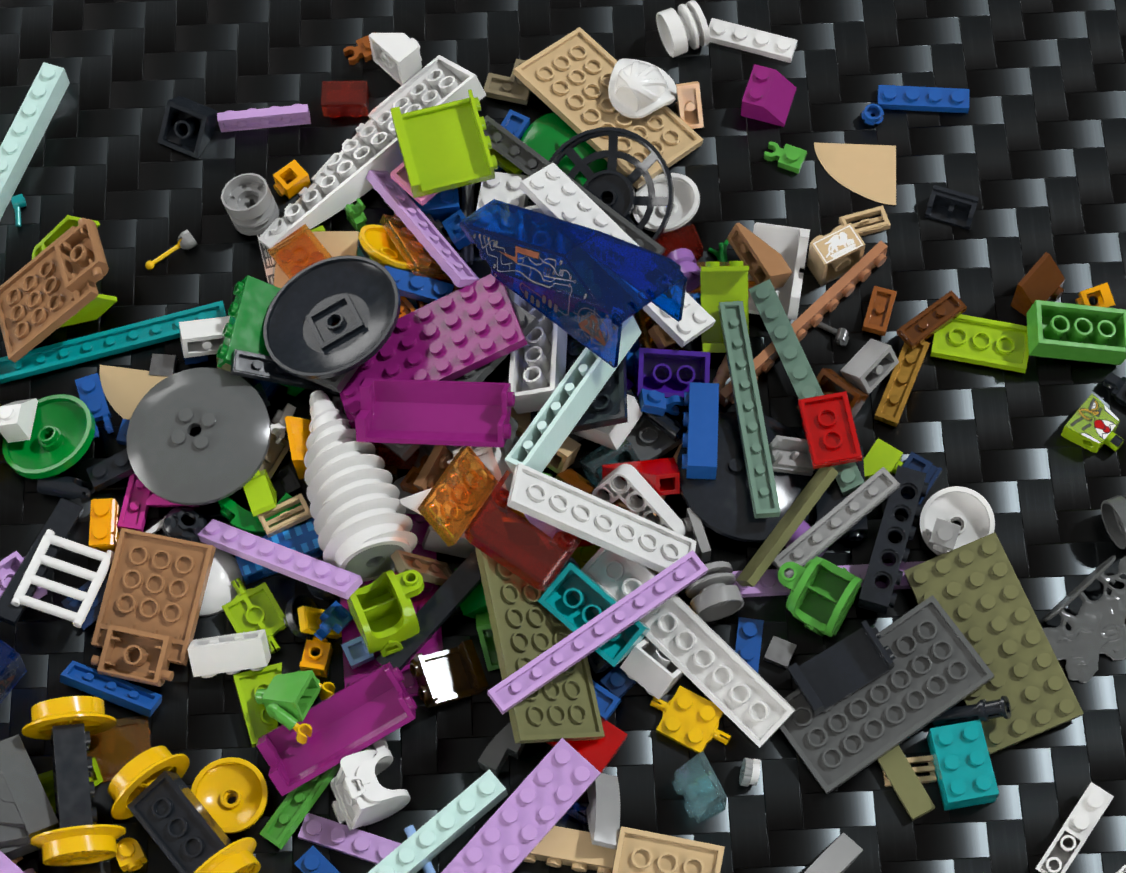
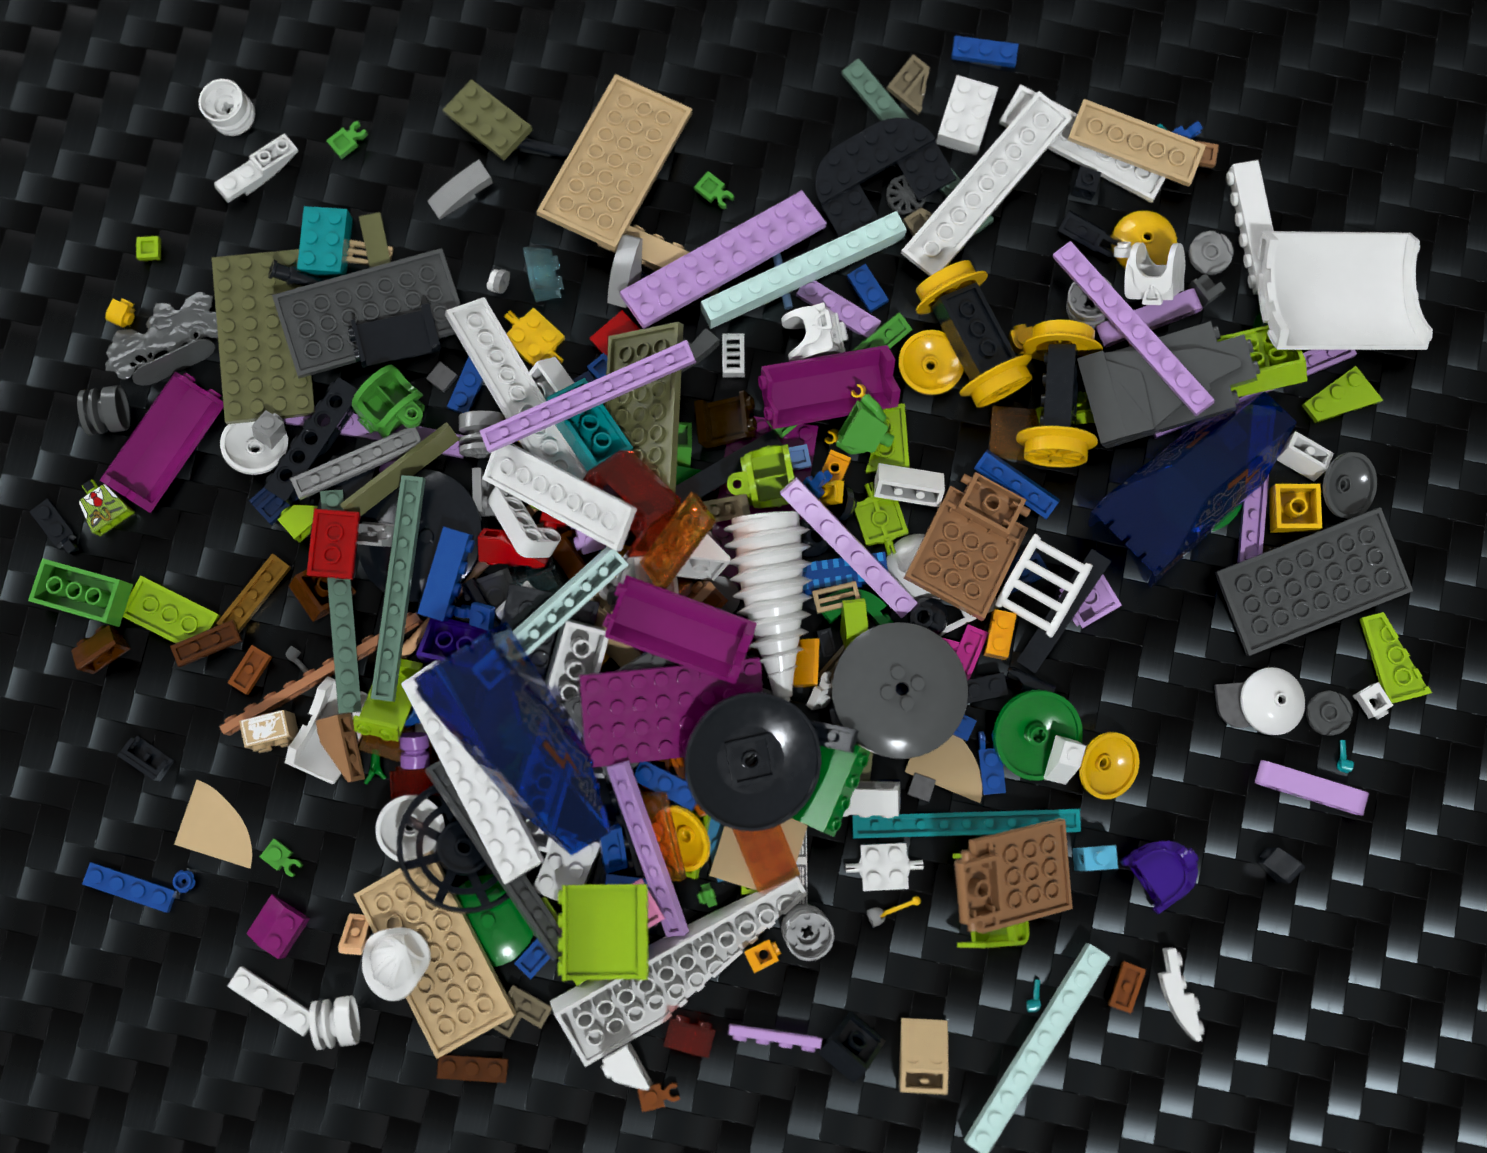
camera: 165 degrees left, 15 degrees up
tan tile [839,205,891,237] -> none
light grey brick [840,339,899,394] -> none
light orange brick [1075,282,1115,308] -> none
none -> magenta panel [100,372,224,513]
none -> reddish brown plate [437,1054,509,1083]
none -> white slope [722,334,745,377]
none -> white plate [845,842,923,891]
none -> tan slope [899,1018,948,1094]

